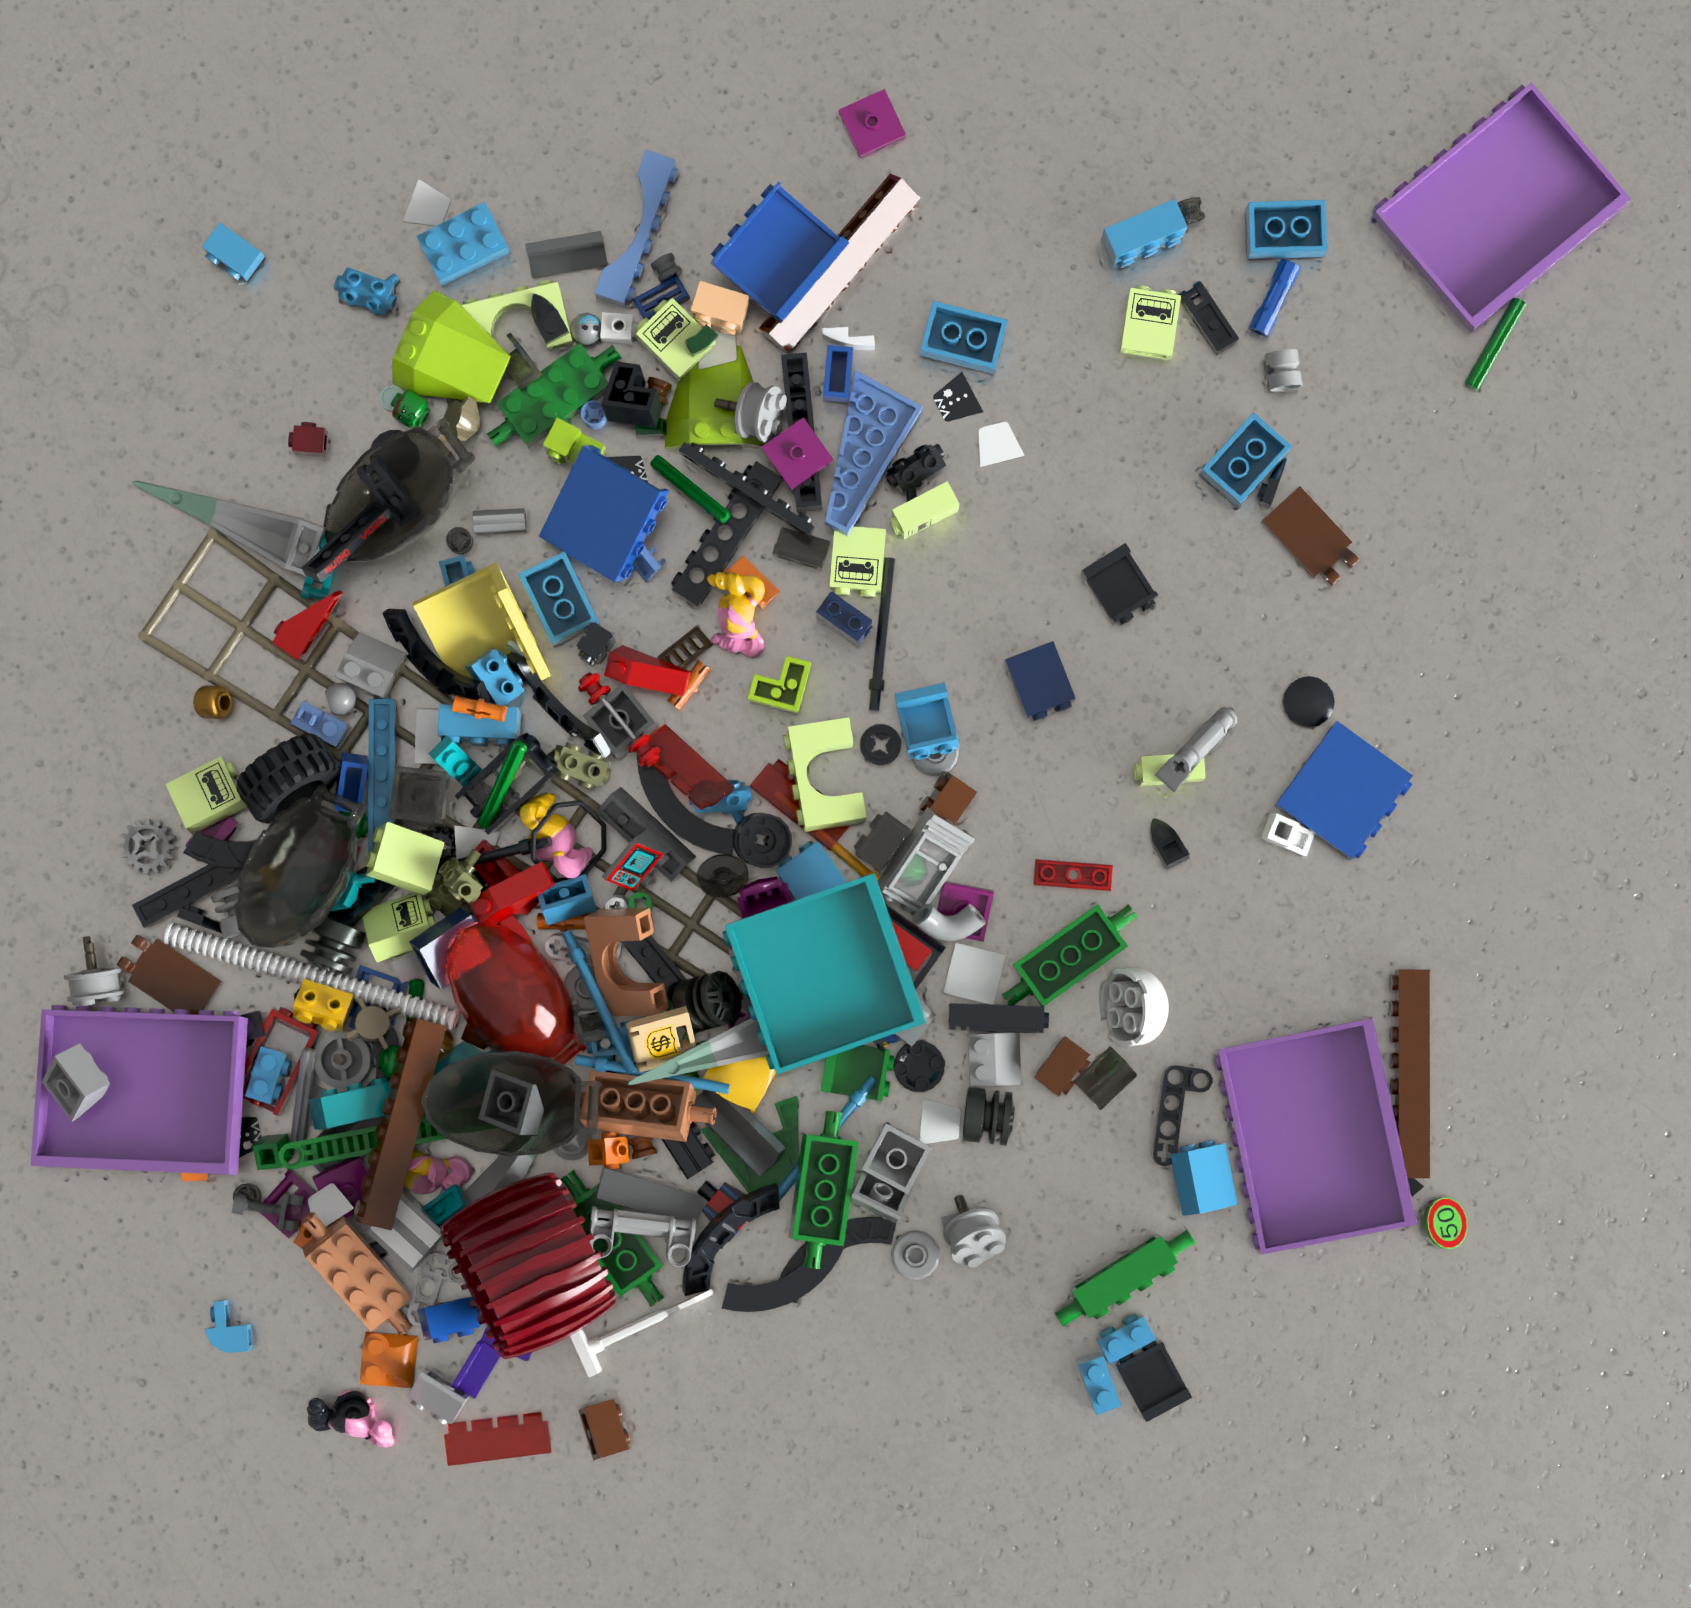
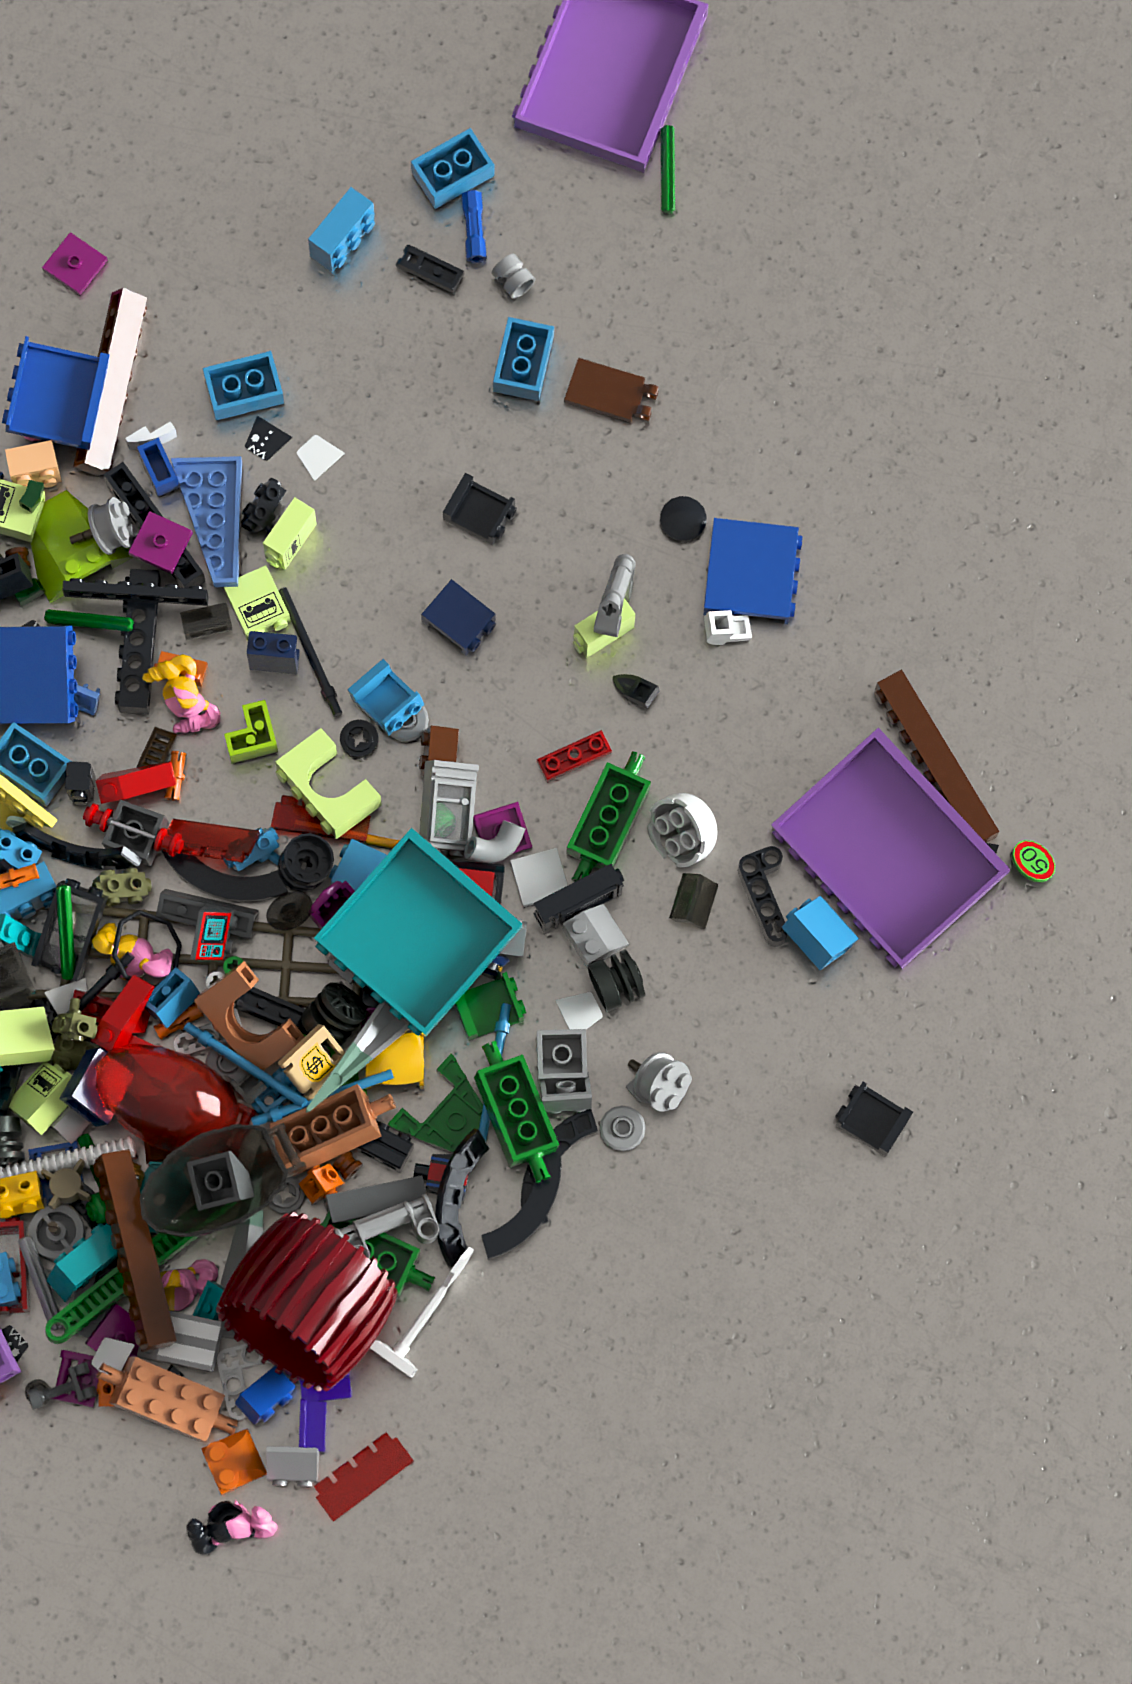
camera: 35 degrees left, 10 degrees down
dark azure brick [205,1299,253,1353] -> none
green brick [252,1134,294,1170] -> none
reddish brown brick [578,1399,630,1461] -> none
dark grey panel [694,1090,786,1177] -> none
white sticker [699,331,737,369] -> none
clear smoke brick [854,811,911,874] -> none
black dish [894,1041,945,1092] -> none
reddish brown brick [1033,1036,1091,1096] -> none
green brick [1055,1229,1196,1327] -> none
dark azure brick [1075,1352,1121,1415] -> none
dark azure brick [1096,1313,1156,1364] -> none
yellowish green brick [1119,285,1181,360] -> none
clear smoke wheel [1177,197,1205,224] -> none
black plate [1257,458,1287,509] -> none

